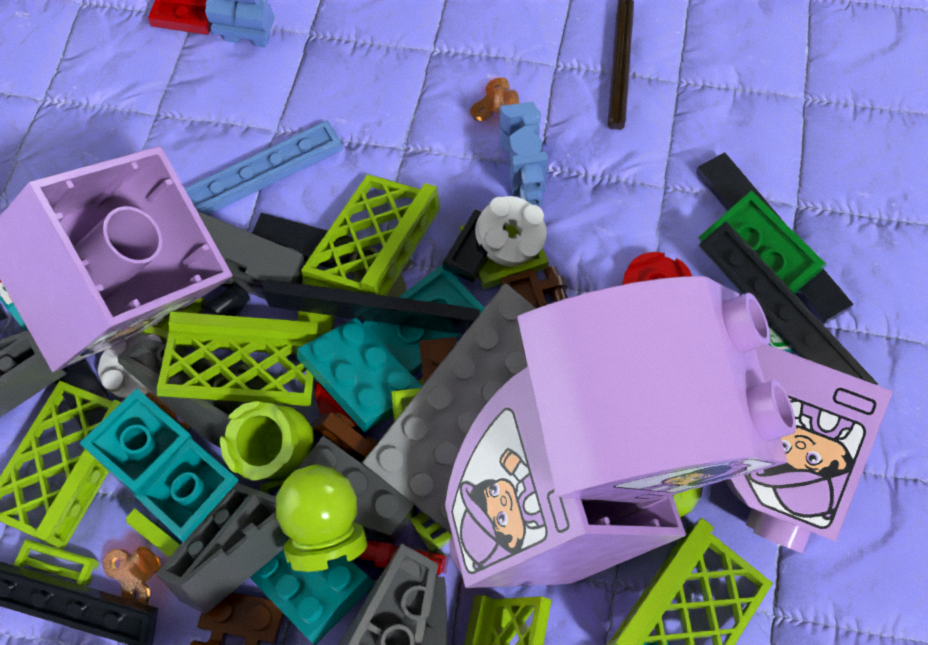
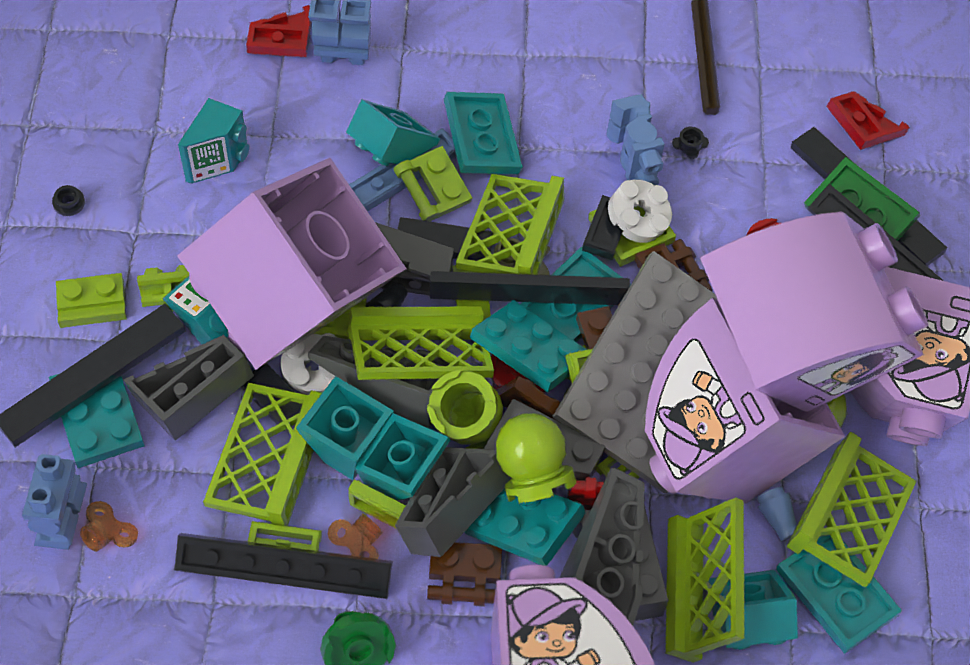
camera: 15 degrees left, 5 degrees down
clear orange piece [470,77,519,121] -> none
none -> teal slope [178,98,250,184]
none -> teal slope [346,99,440,166]
none -> lime plate [393,146,472,221]
none -> teal plate [443,92,523,174]
none -> black plate [672,127,709,159]
none -> medium blue cone [757,486,797,541]
none -> red wing [826,91,910,150]

